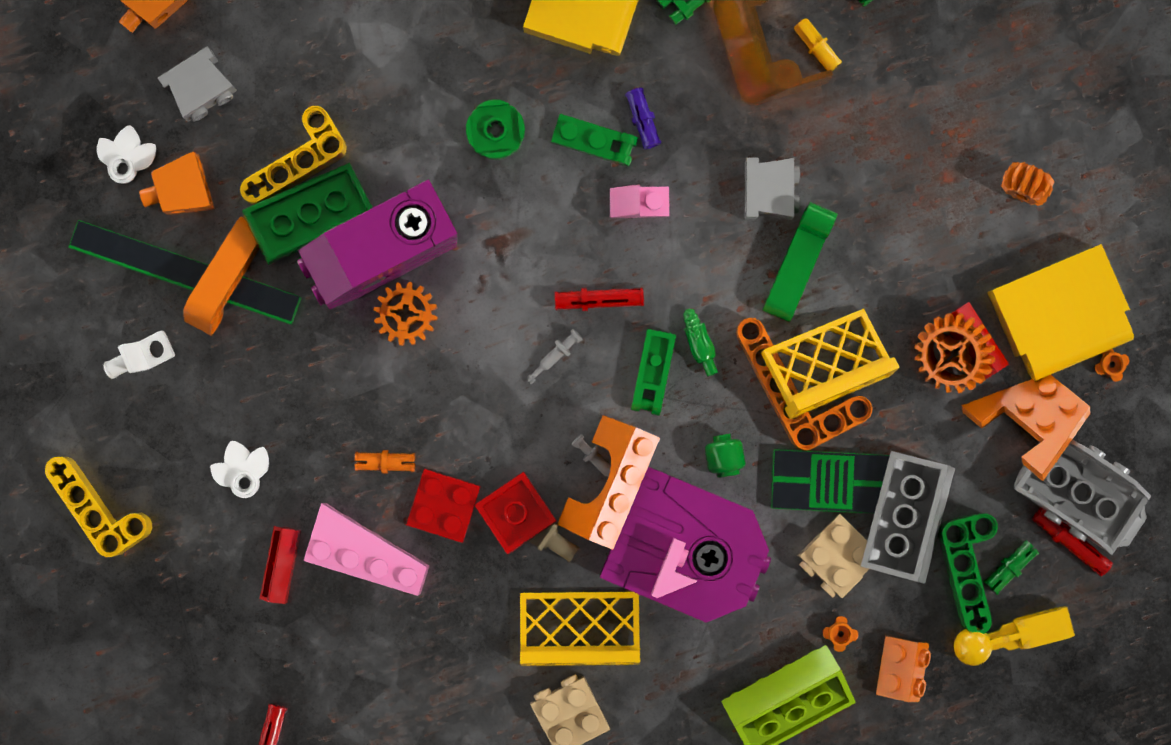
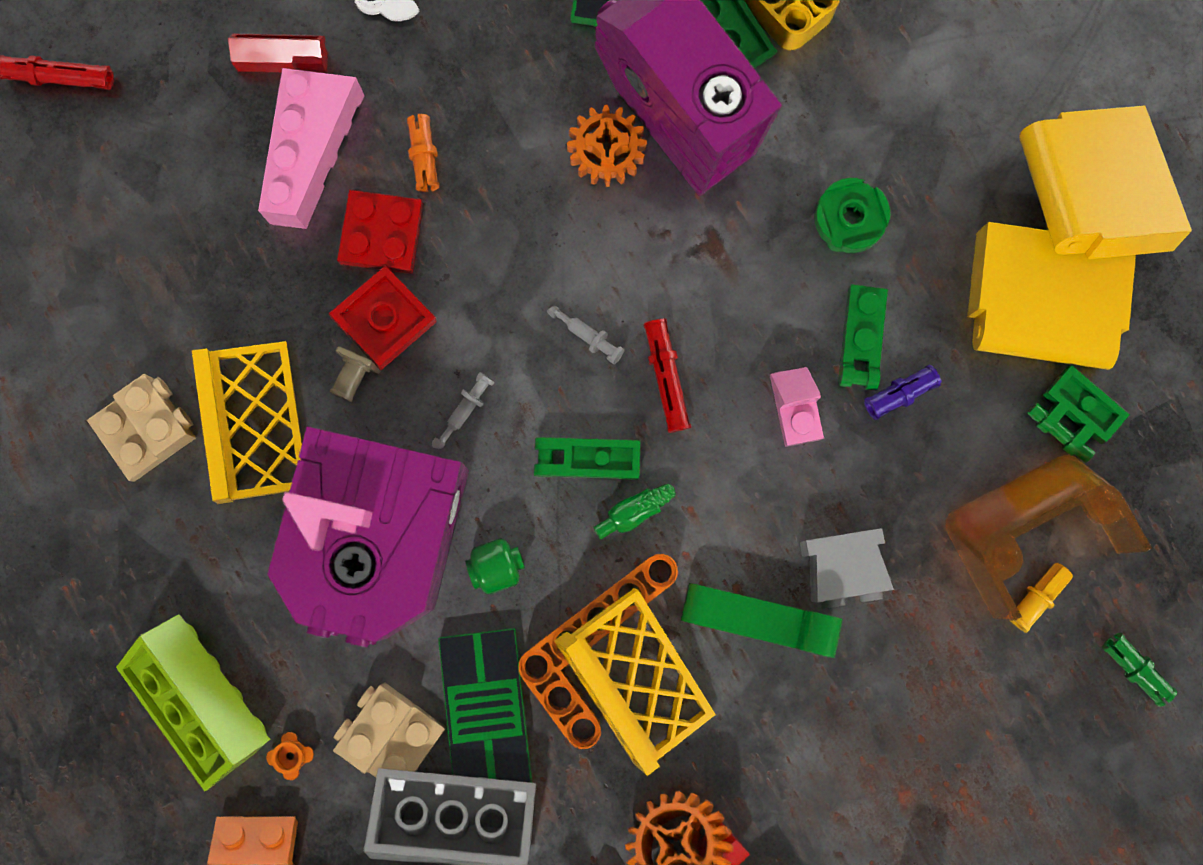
camera: 75 degrees right, 5 degrees down
orange arch [557,415,660,550] -> none

